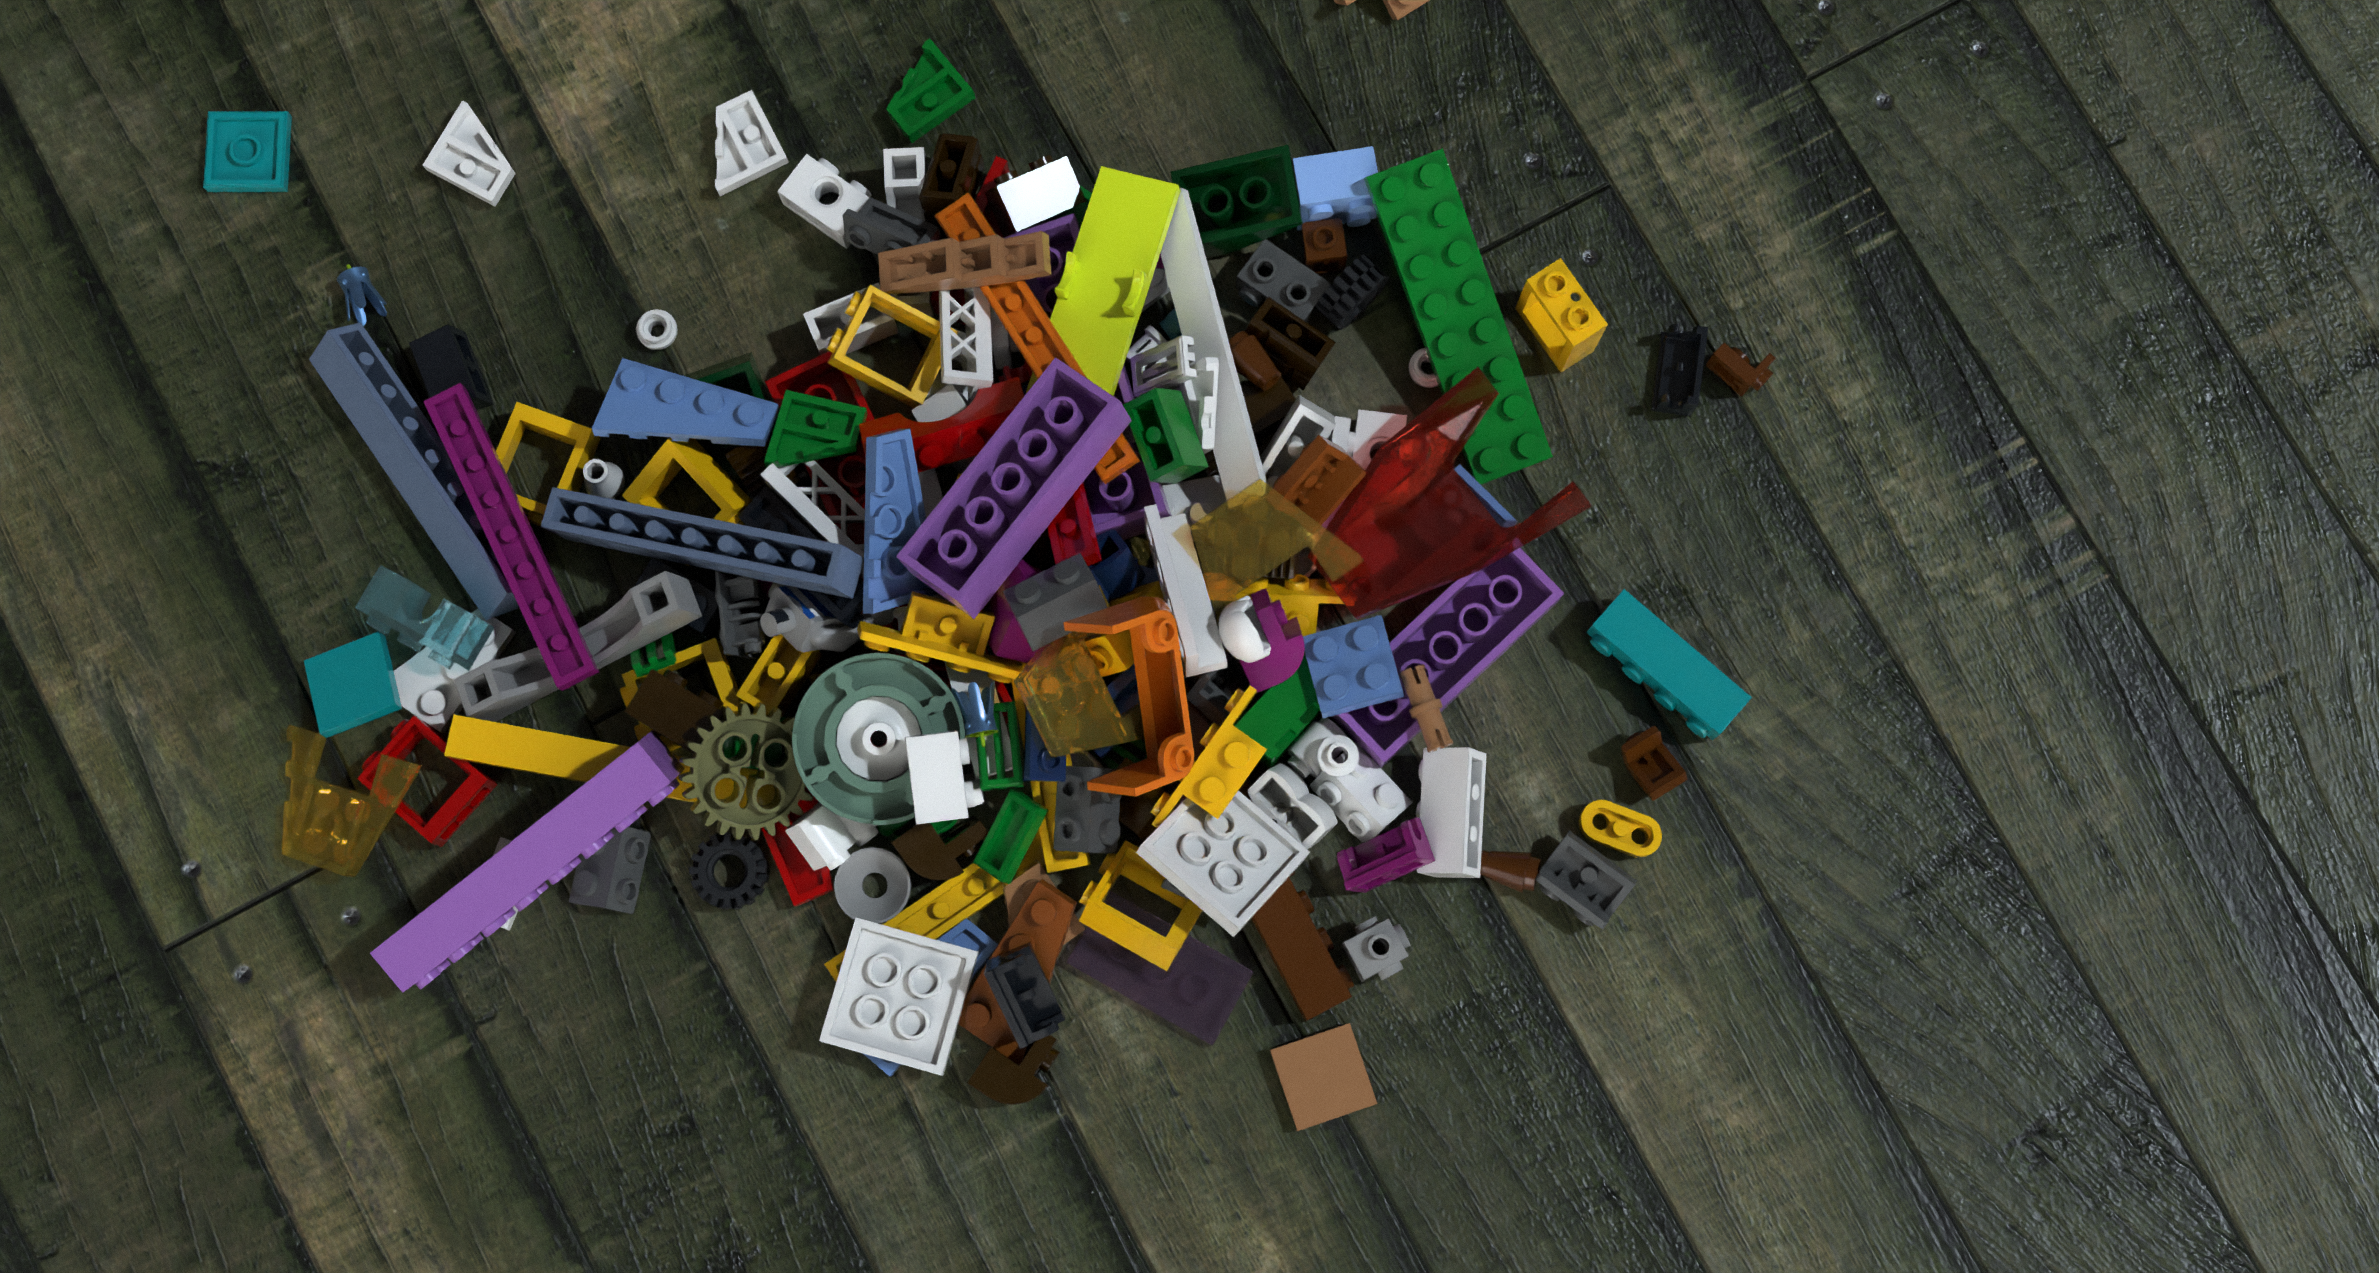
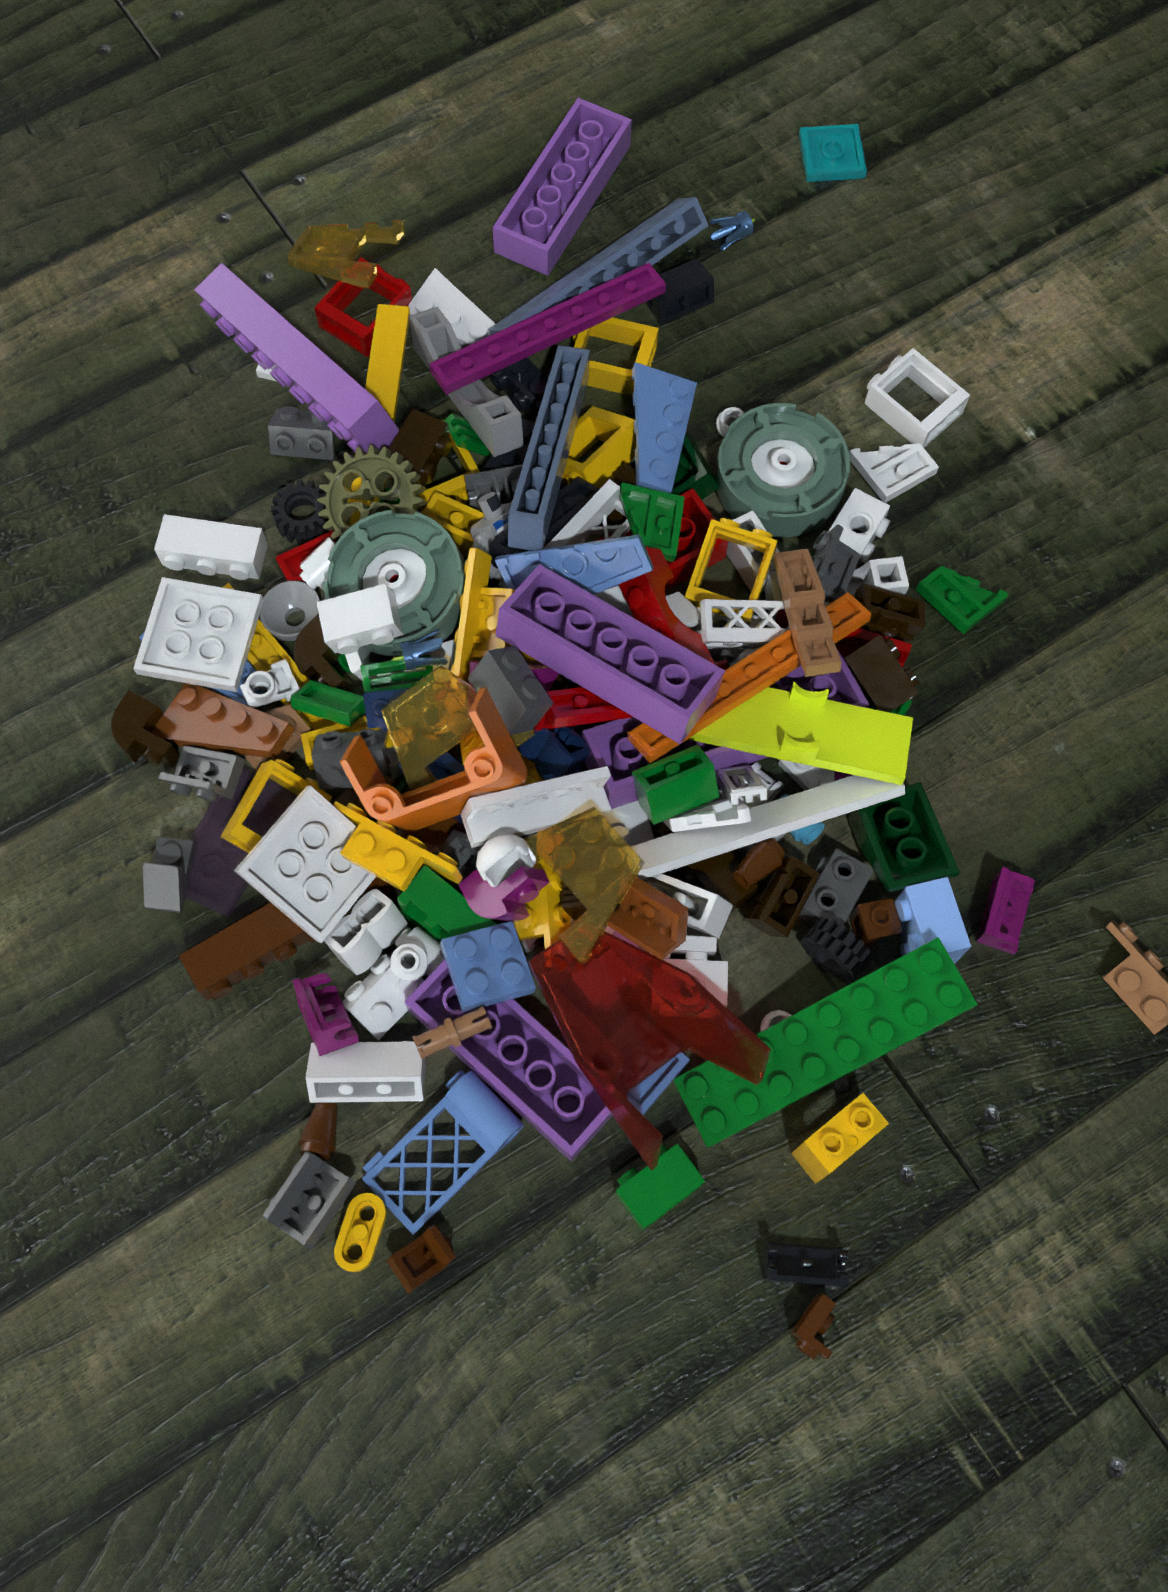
camera: 85 degrees right, 10 degrees down
teal tile [304,631,402,738] -> none
clear light blue arch [355,565,494,671] -> none
white wing [423,101,516,207] -> none
white cone [583,459,625,499] -> none
black hinge [984,942,1065,1049] -> none
medium nougat tile [1270,1023,1377,1131] -> none
light grey brick [1342,916,1411,982] -> none
teal brick [1586,589,1752,740] -> none
none -> dark grey slope [143,837,196,913]
none -> white brick [154,514,268,580]
none -> dark grey bracket [158,746,245,802]
none -> white plate [240,659,300,708]
none -> medium blue piece [362,1070,524,1235]
none -> black bracket [490,357,548,419]
none -> medium lavender brick [493,98,632,276]
none -> green brick [615,1143,706,1231]
none -> sand green piece [715,403,850,537]
none -> white window [864,348,970,448]
none -> magenta hinge [976,867,1035,955]

